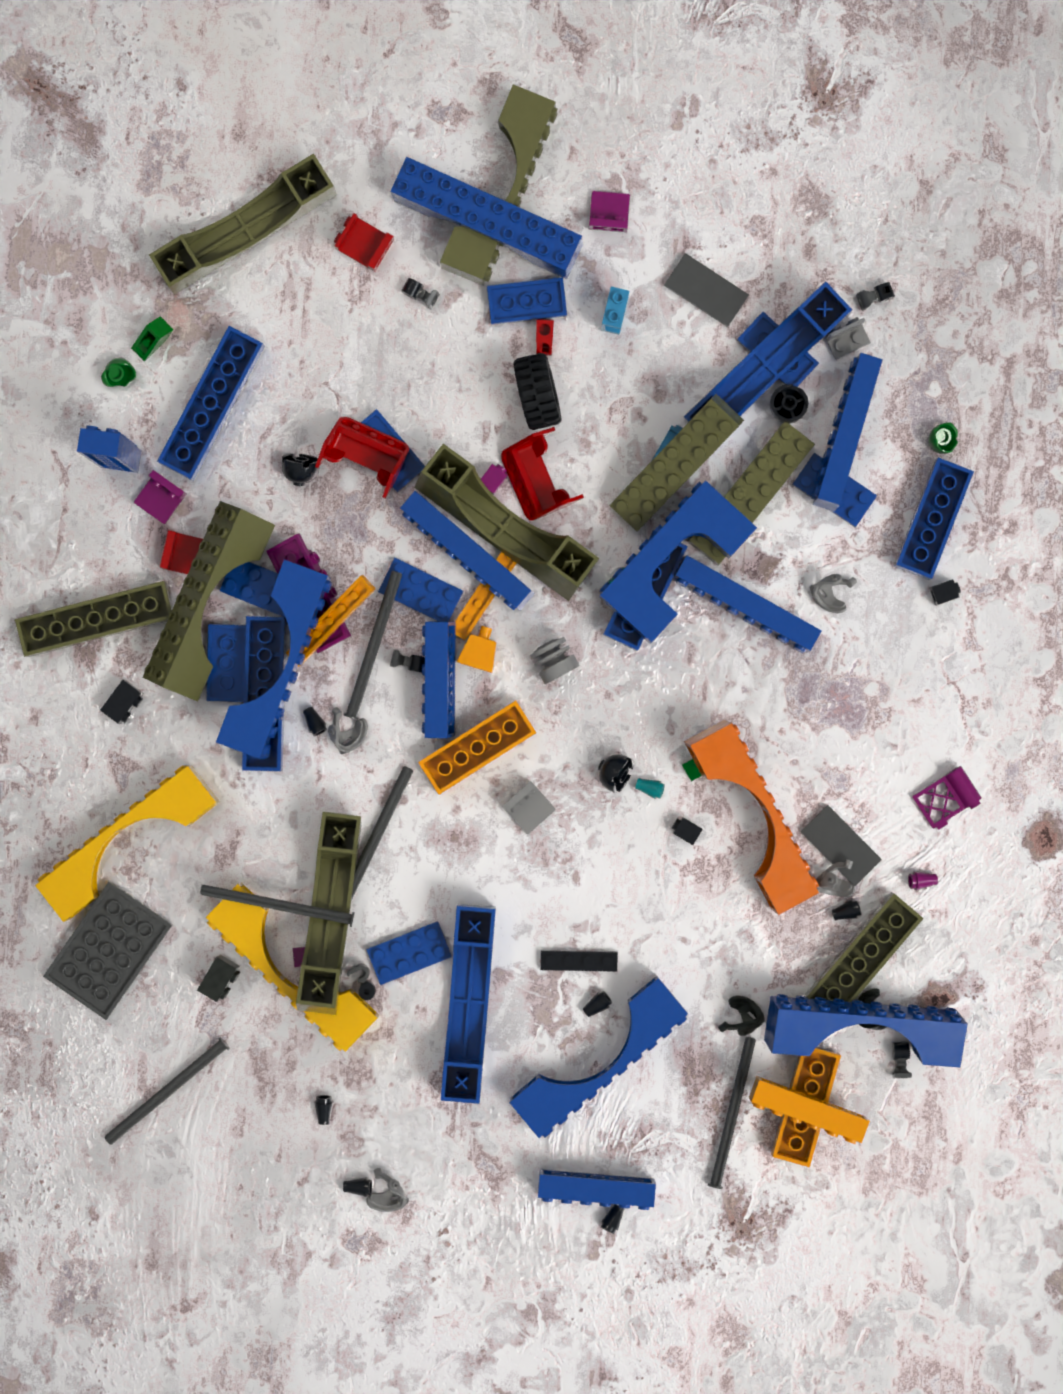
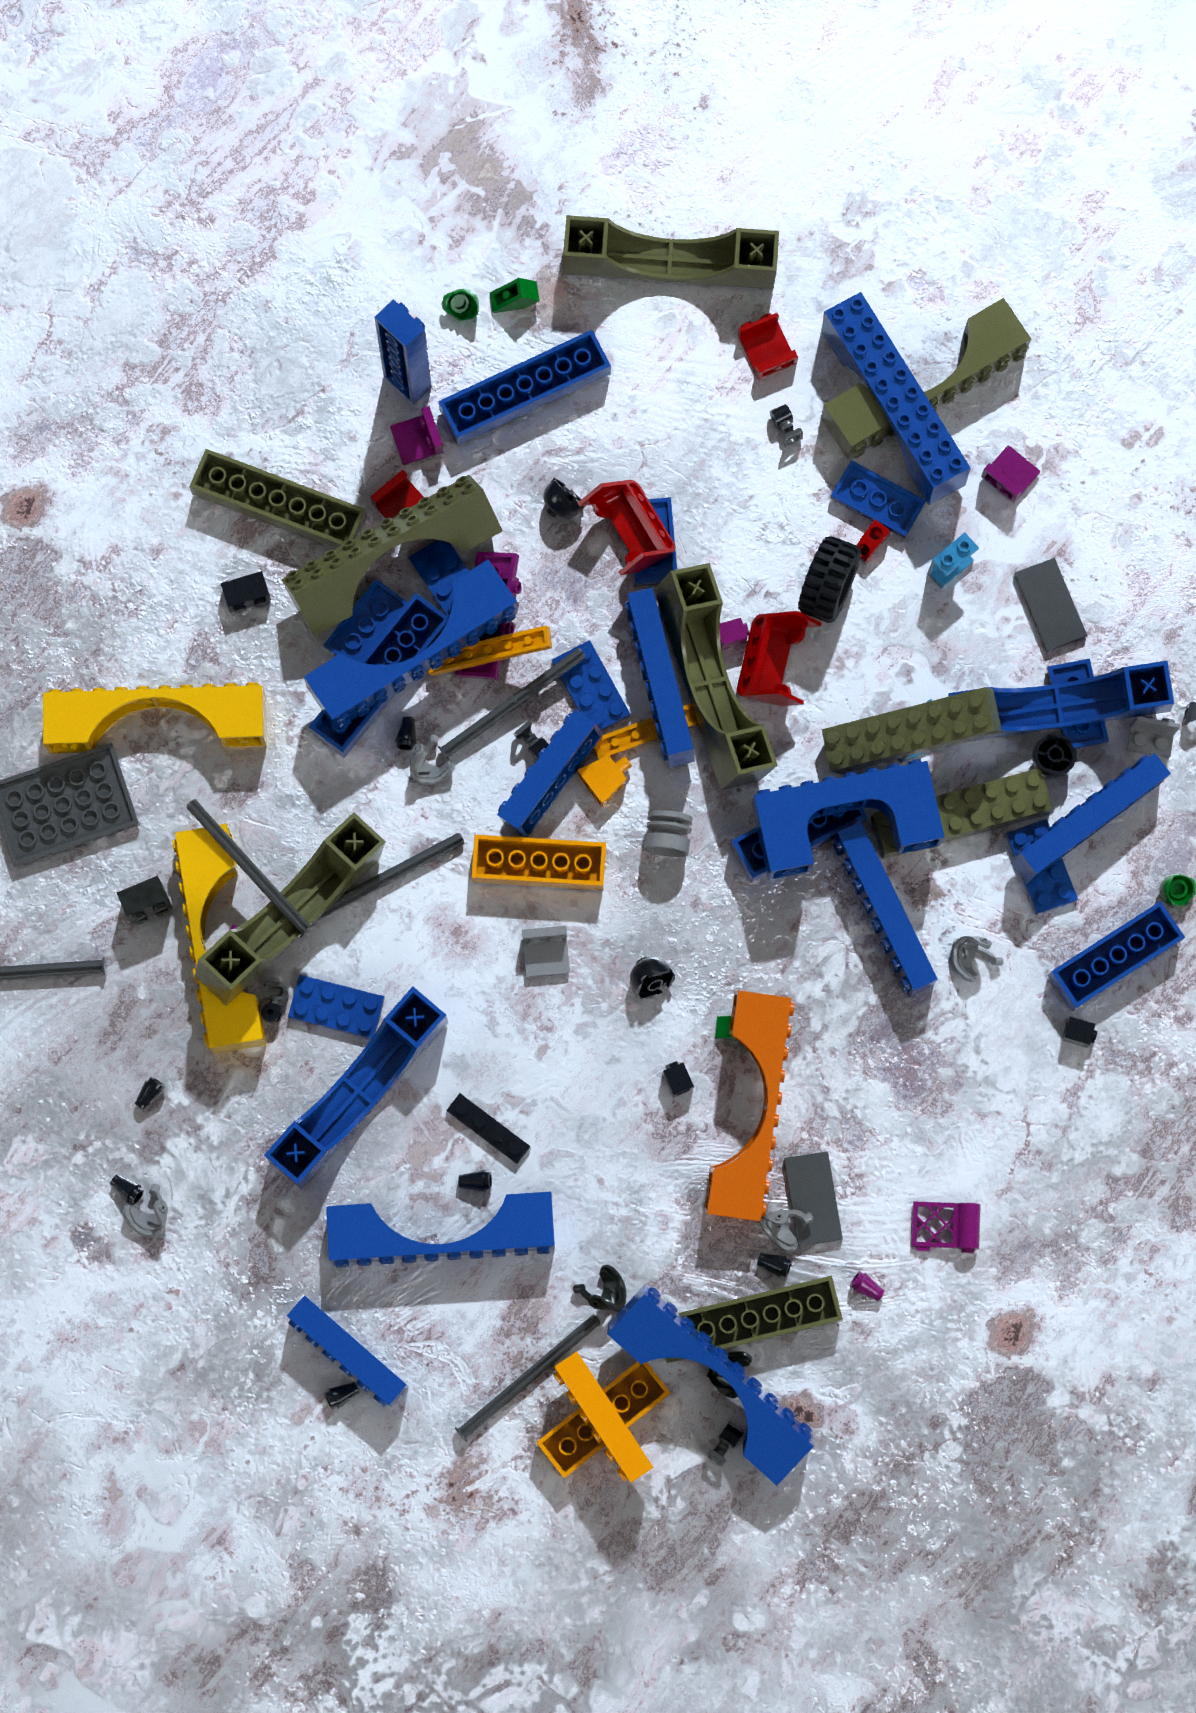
camera: 30 degrees right, 10 degrees down
teal cone [635,778,665,799] -> none

